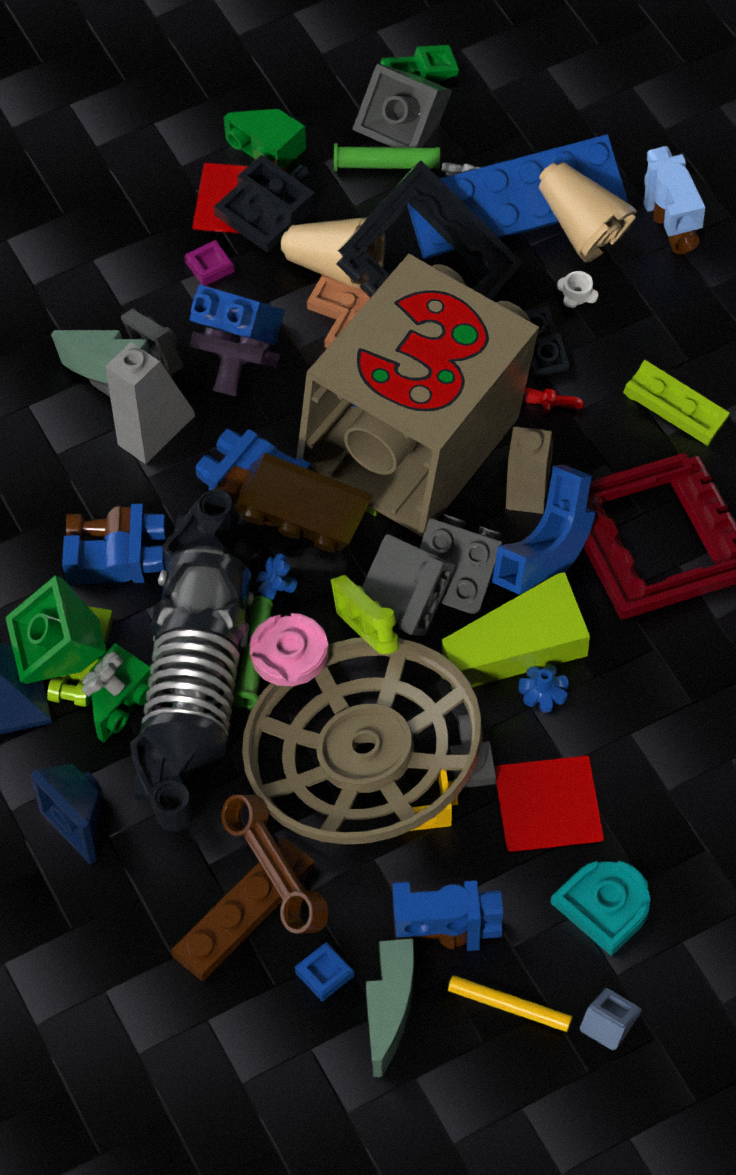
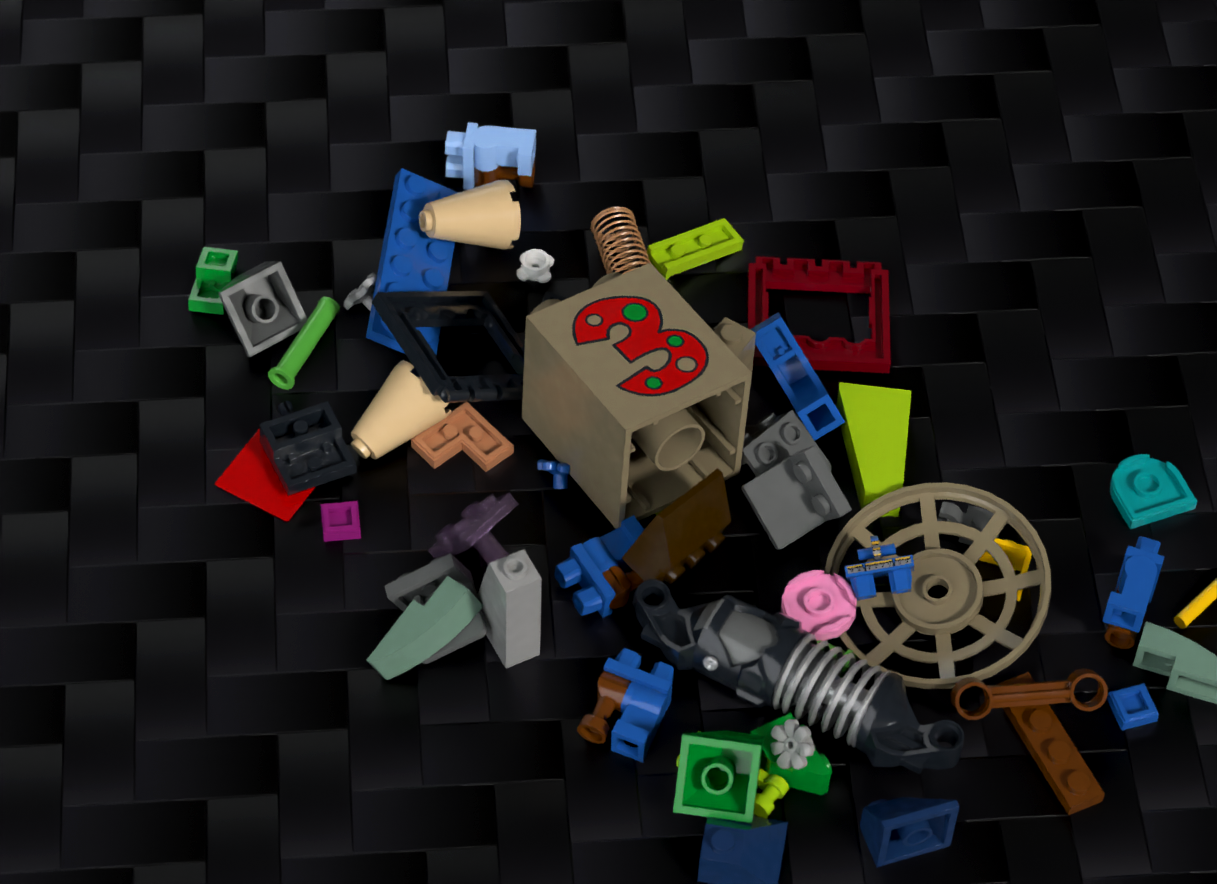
camera: 70 degrees left, 5 degrees down
blue hips [189,284,285,345] -> none
green slope [224,109,306,170] -> none
blue plant [256,553,297,600] -> none
lime plate [331,575,400,654] -> none
red sticker [494,756,604,852] -> none
blue plant [518,664,569,713] -> none
none -> medium nougat piece [591,206,651,274]
none -> blue hips [845,535,914,600]

